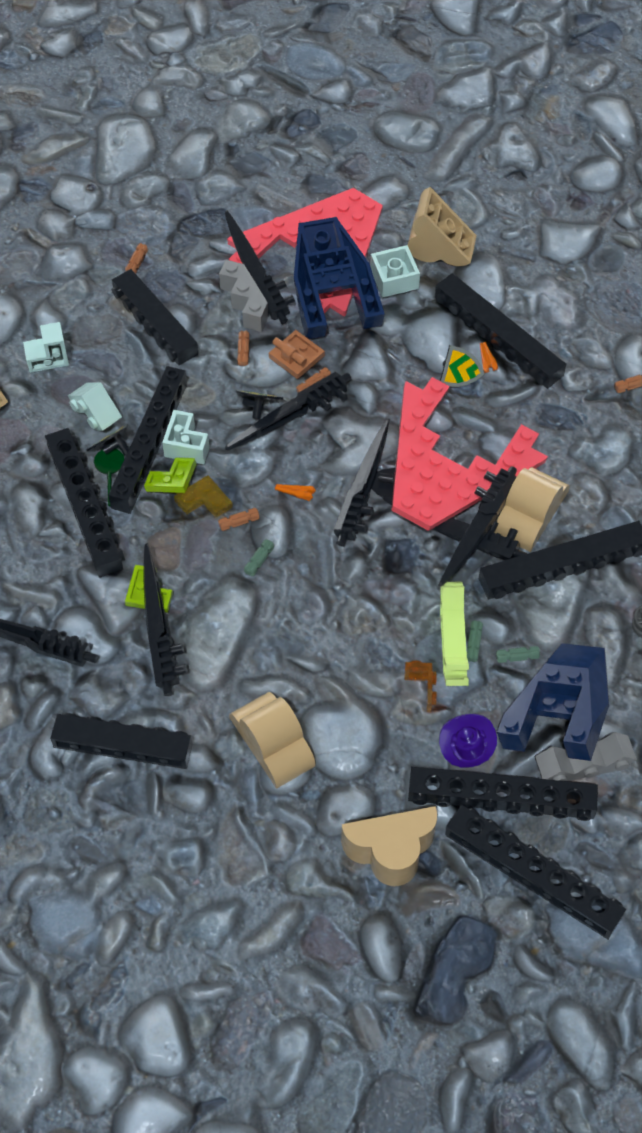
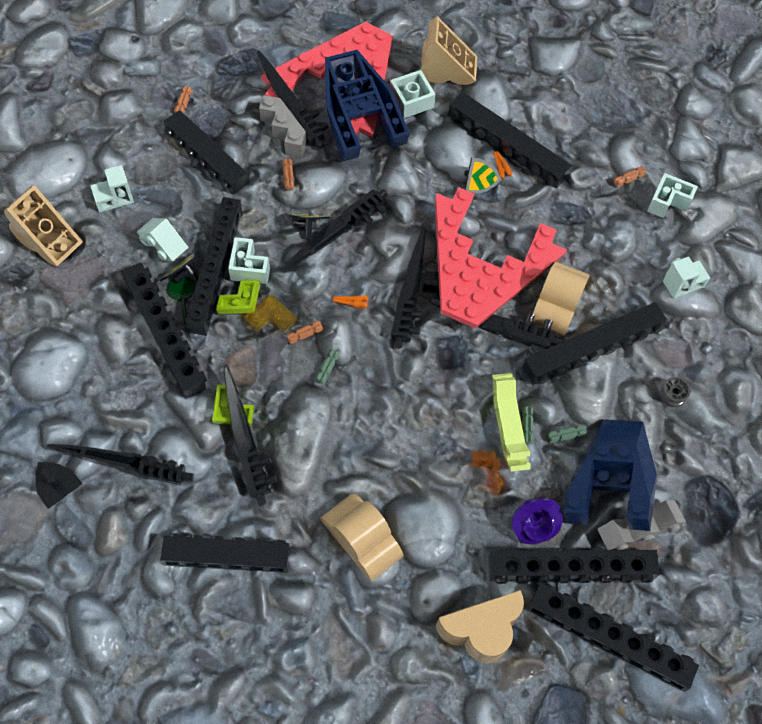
camera: 10 degrees left, 5 degrees up
nougat plate [269,330,325,379] -> none
nougat axle [296,367,331,393] -> none
black piece [438,466,517,586] -> none

